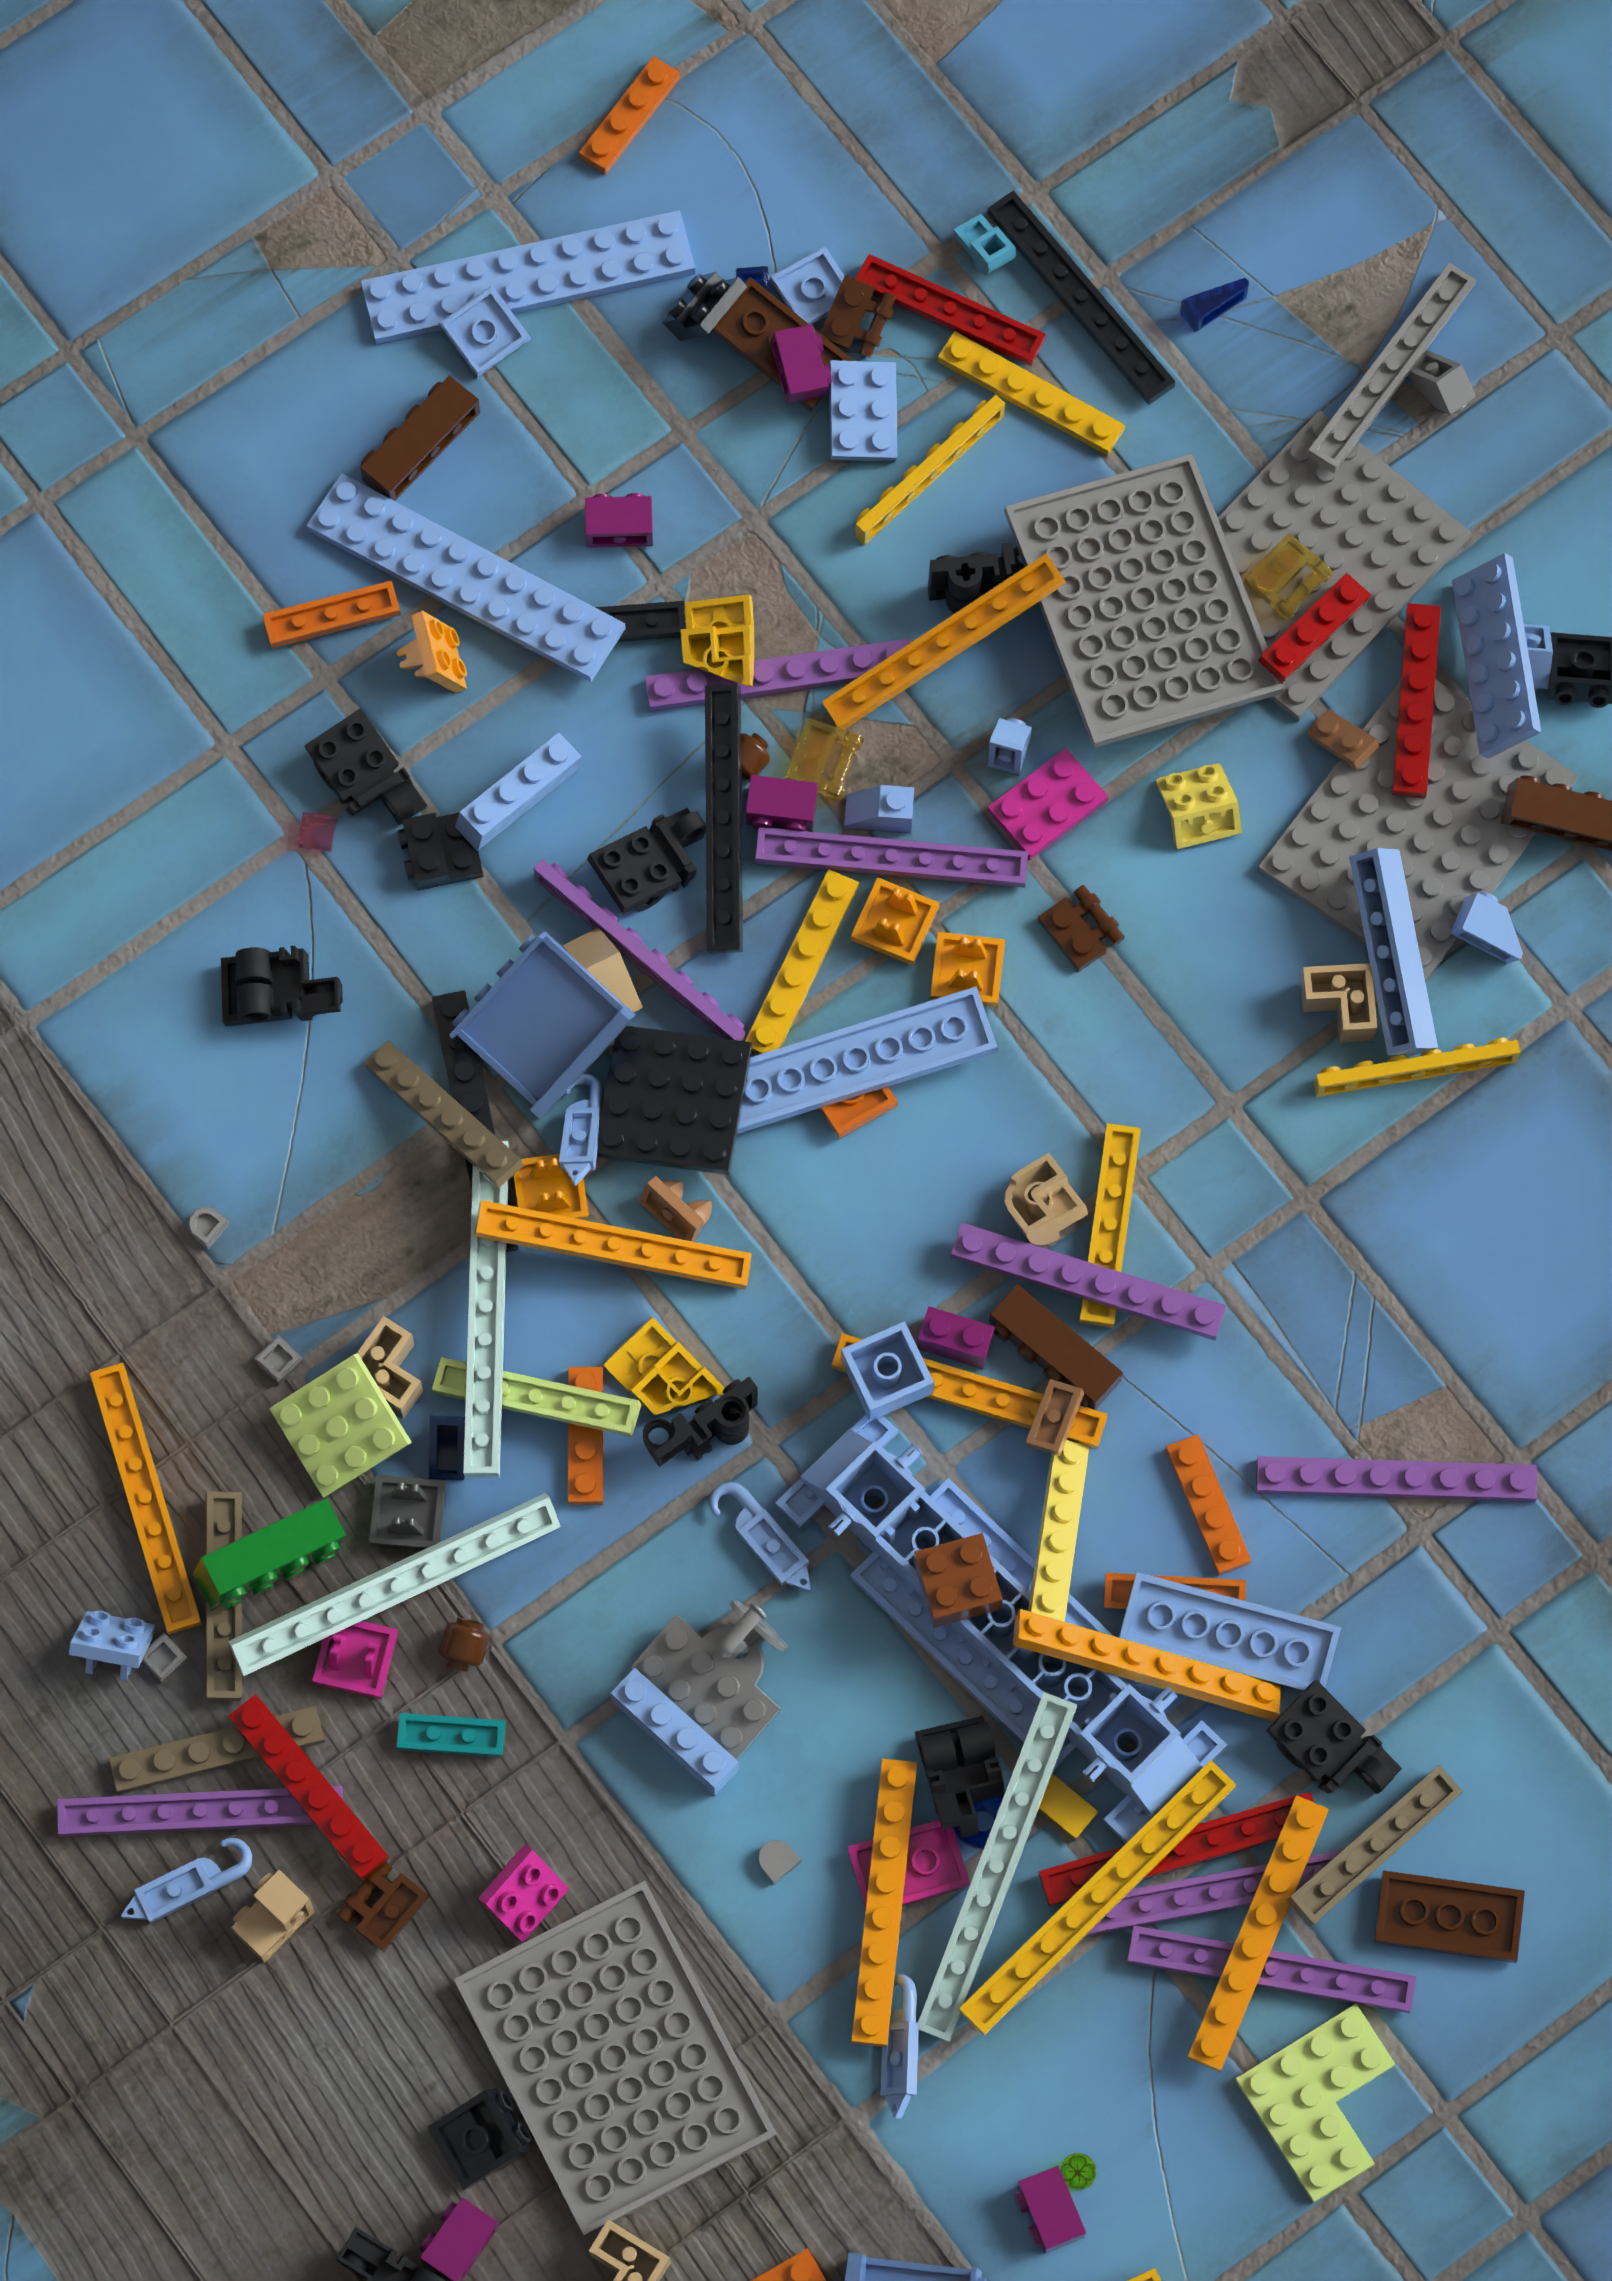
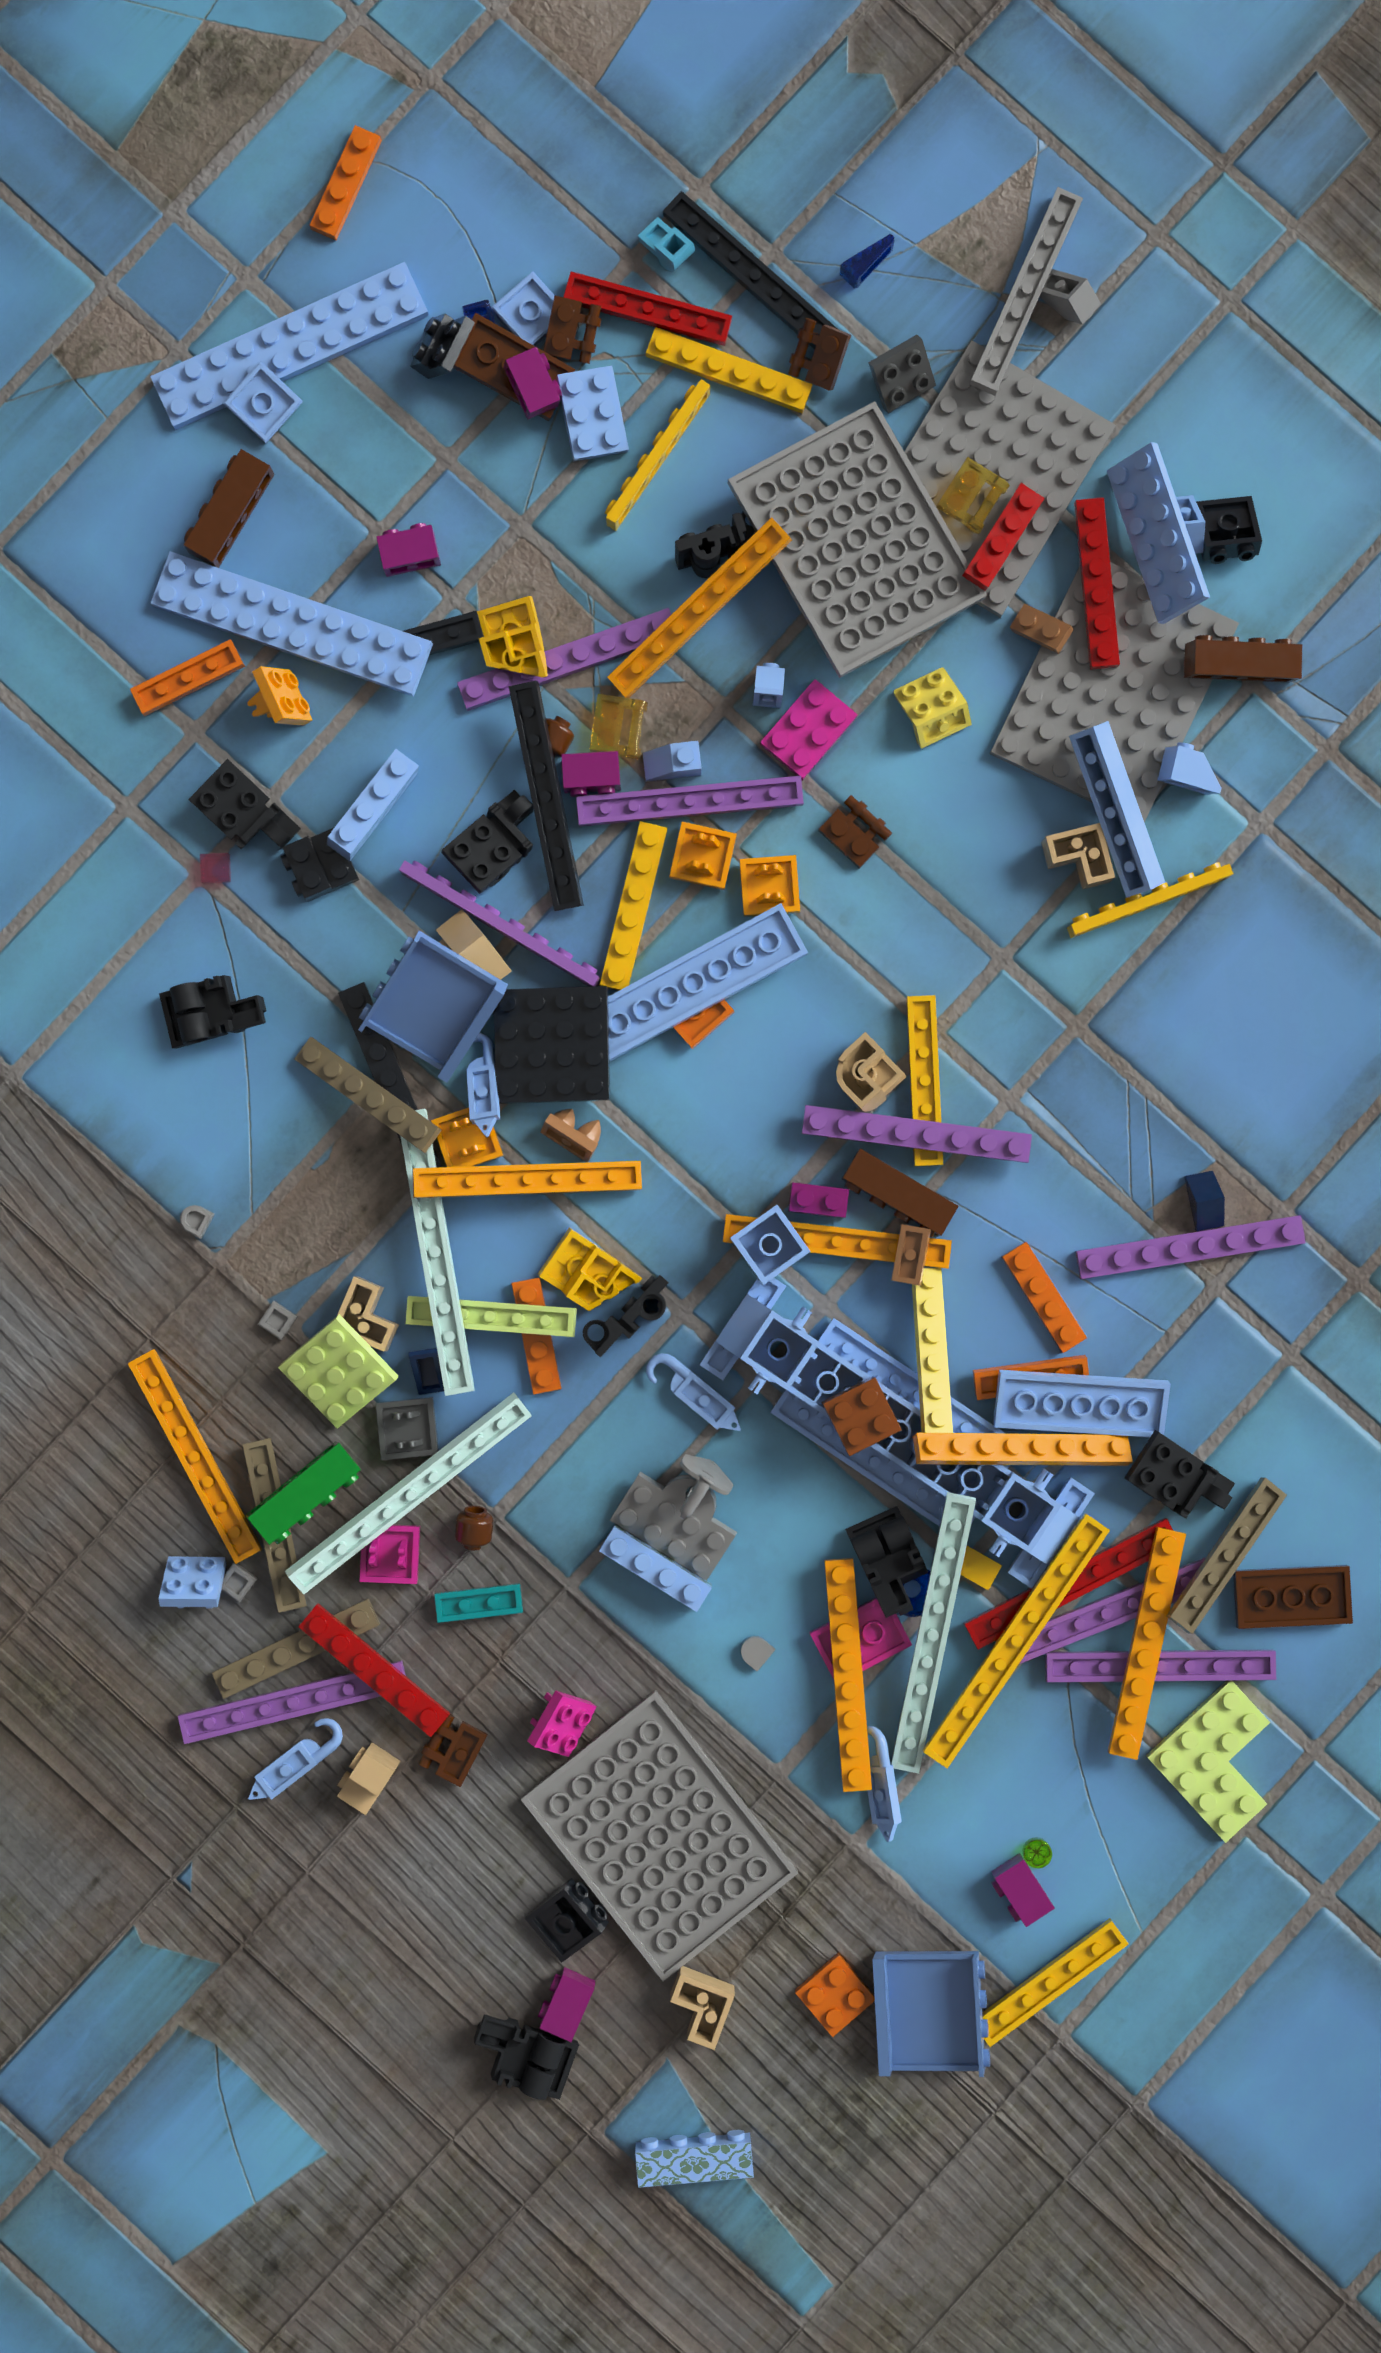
camera: 10 degrees left, 15 degrees up
none -> reddish brown plate [788,318,851,391]
none -> dark grey plate [868,335,936,413]
none -> dark blue slope [1184,1171,1225,1231]

